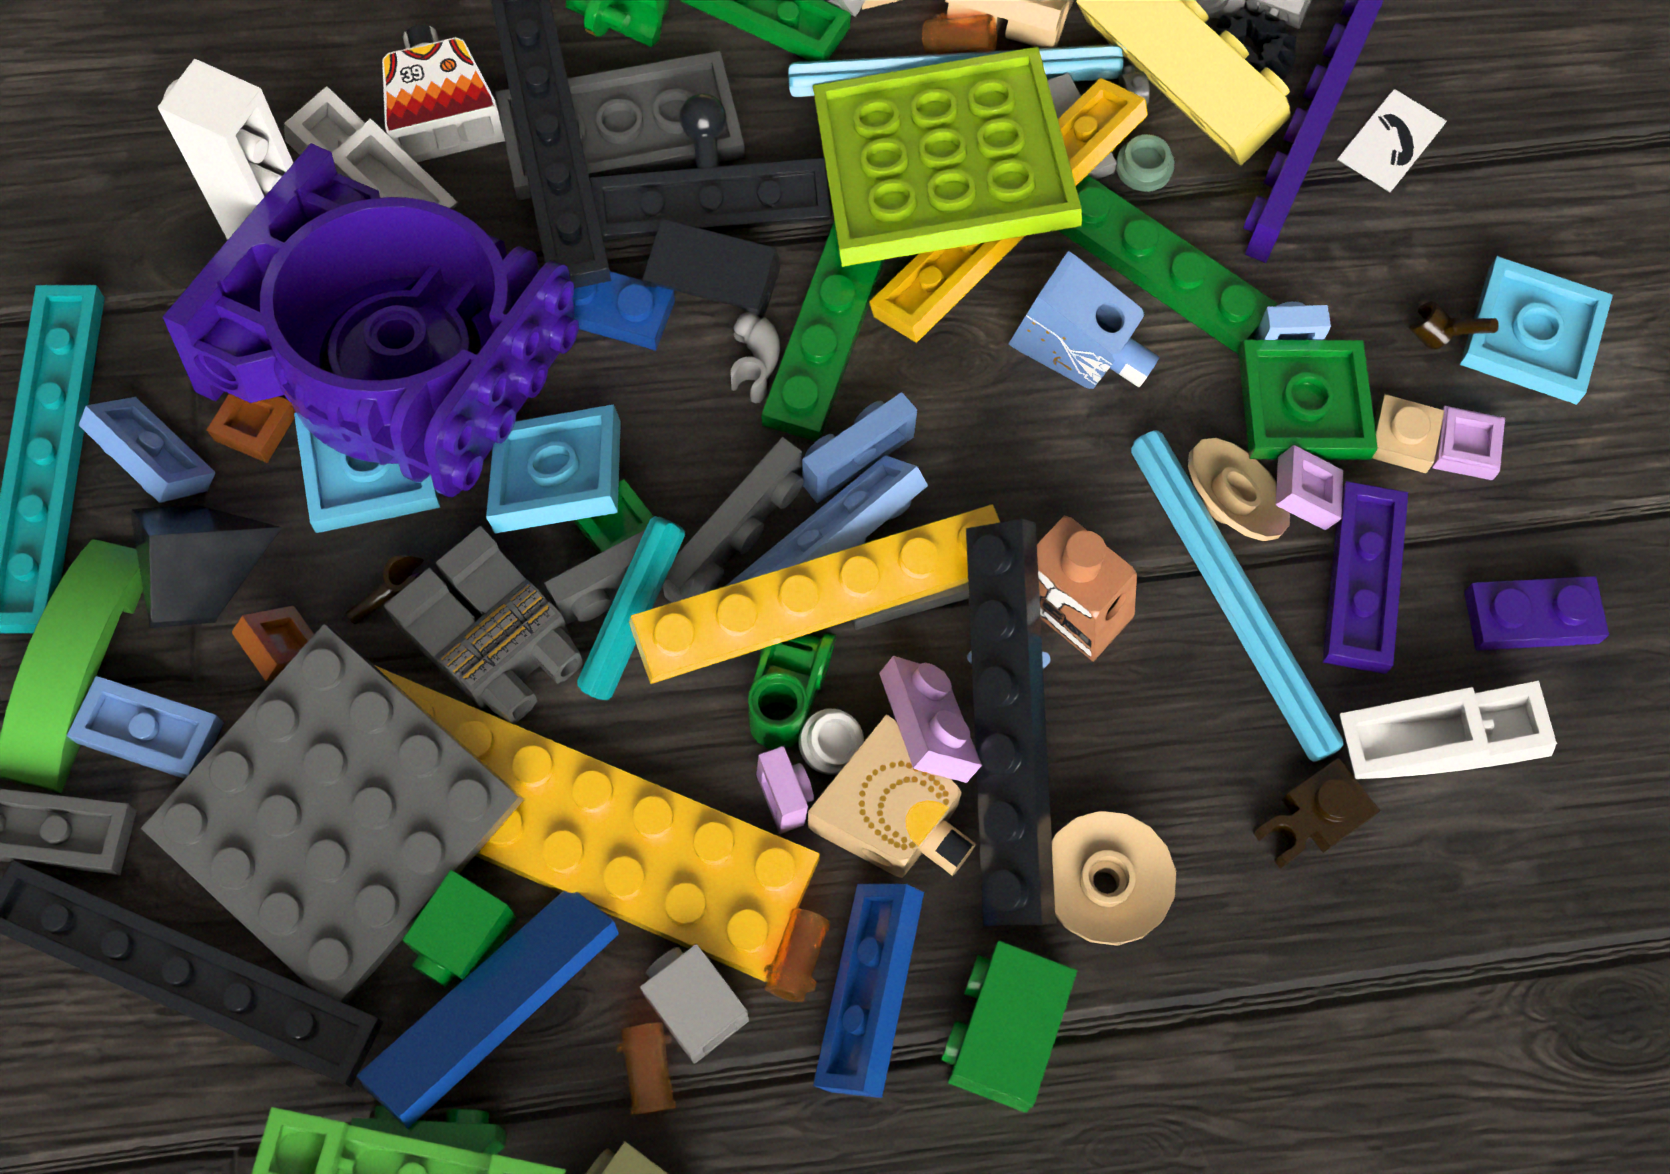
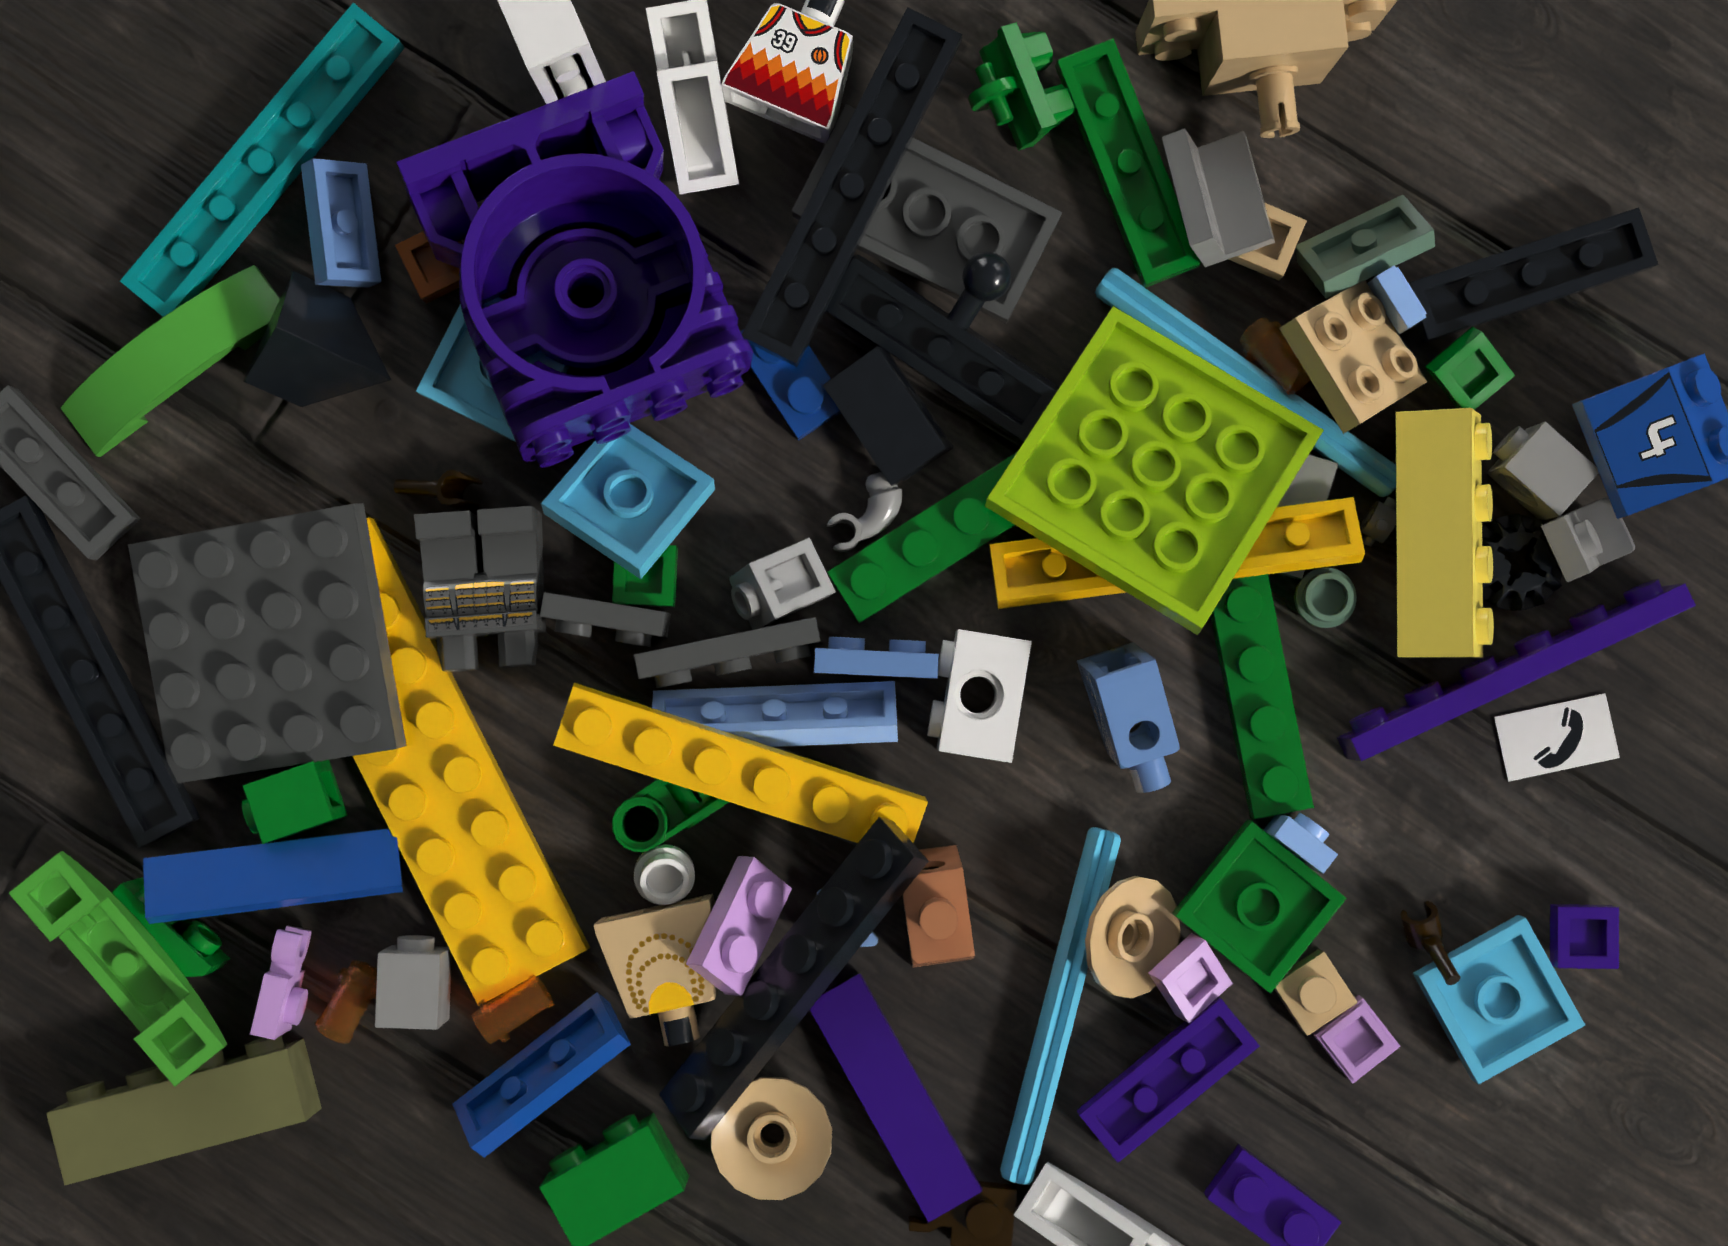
camera: 40 degrees right, 20 degrees up
medium blue plate [67,676,224,779] -> none
dark orange plate [232,606,314,681] -> none
teal axle [577,516,685,700] -> none
lavender plate [756,746,814,834] -> none
none -> lavender plate [250,925,312,1040]
none -> light grey bracket [729,538,836,630]
none -> dark purple tile [810,973,982,1223]
none -> white brick [927,629,1032,763]
none -> dark purple plate [1550,904,1619,969]

